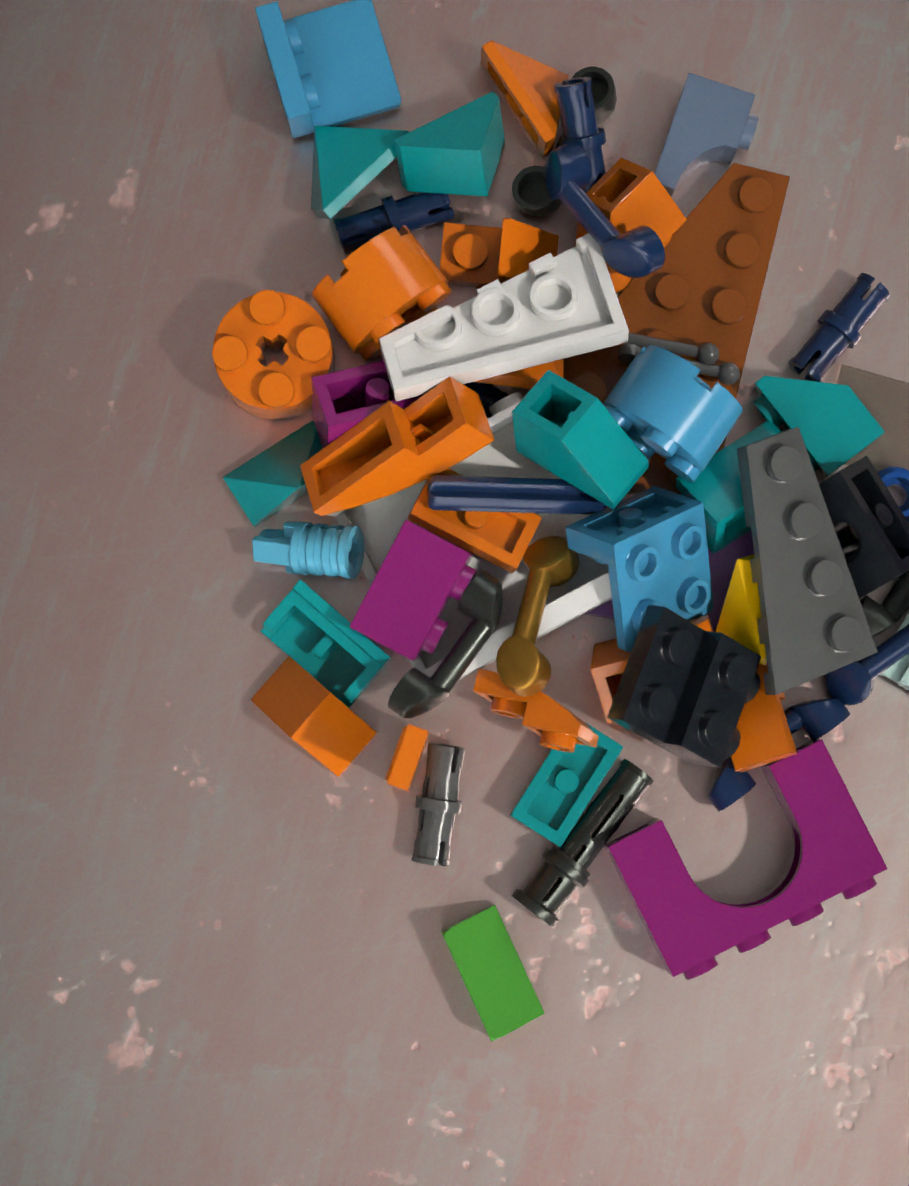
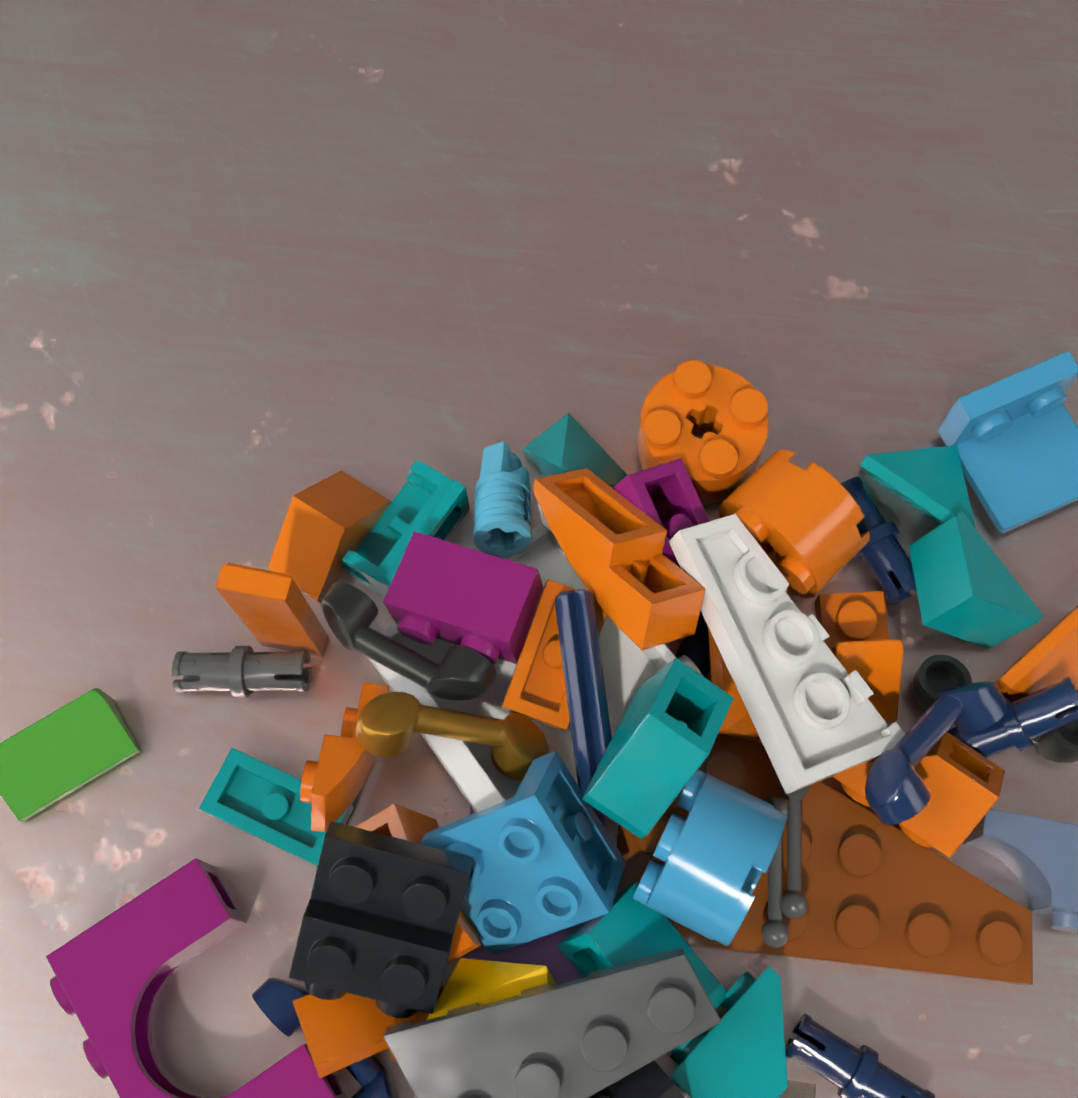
camera: 90 degrees right, 15 degrees down
pearl dark grey pin [512,759,654,928] -> none

